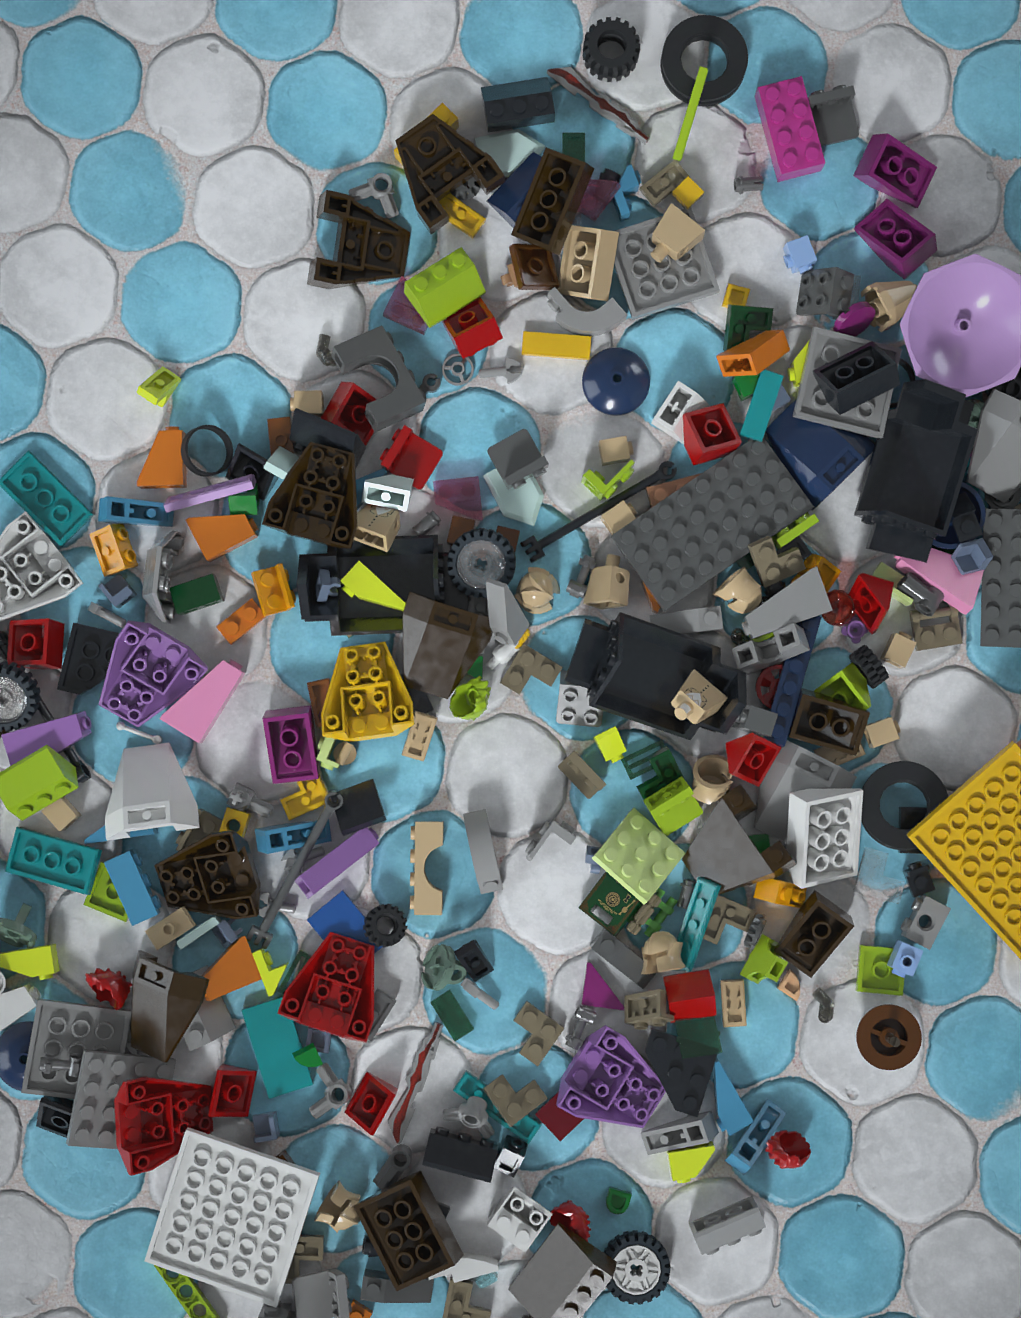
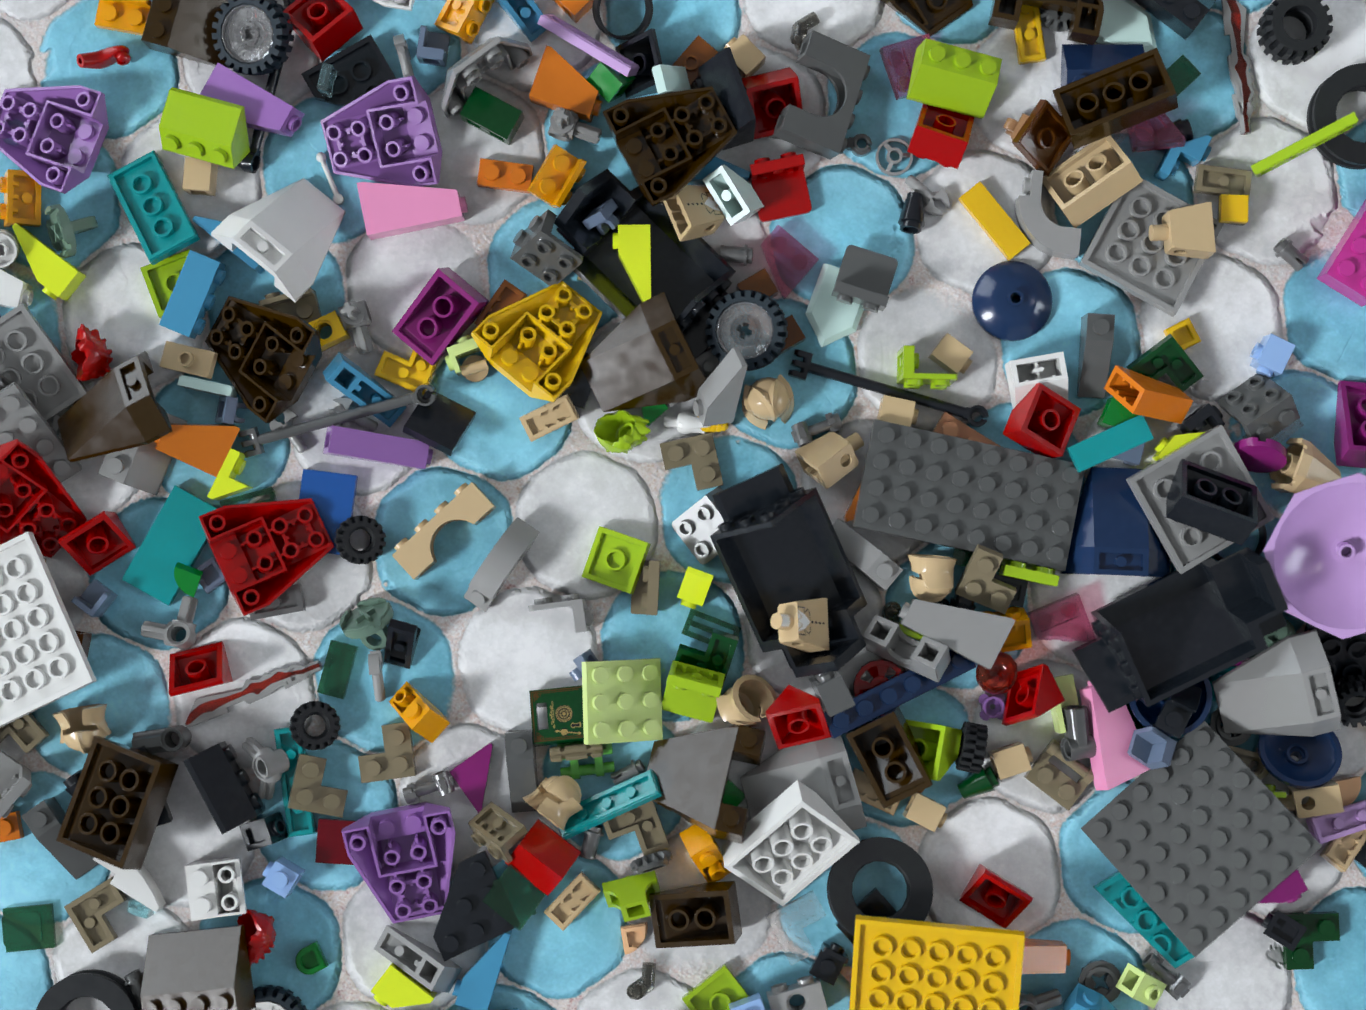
camera: 50 degrees right, 0 degrees up
none -> light blue brick [262,856,305,898]
none -> black tyre [289,701,341,750]
none -> clear light blue tile [317,63,337,98]
none -> light orange slope [389,682,450,743]
none -> dark grey bracket [510,209,583,286]
none -> light grey axle [547,107,602,144]
none -> flat silver pin [579,825,604,860]
none -> lime tile [581,526,651,595]
none -> black cone [898,192,925,234]
none -> dark green cone [957,765,1000,799]
none -> red slope [959,864,1033,929]
none -> clear pink wing [1027,593,1095,642]
none -> dark grey slope [1077,313,1115,399]
none -> black bracket [1176,403,1225,434]

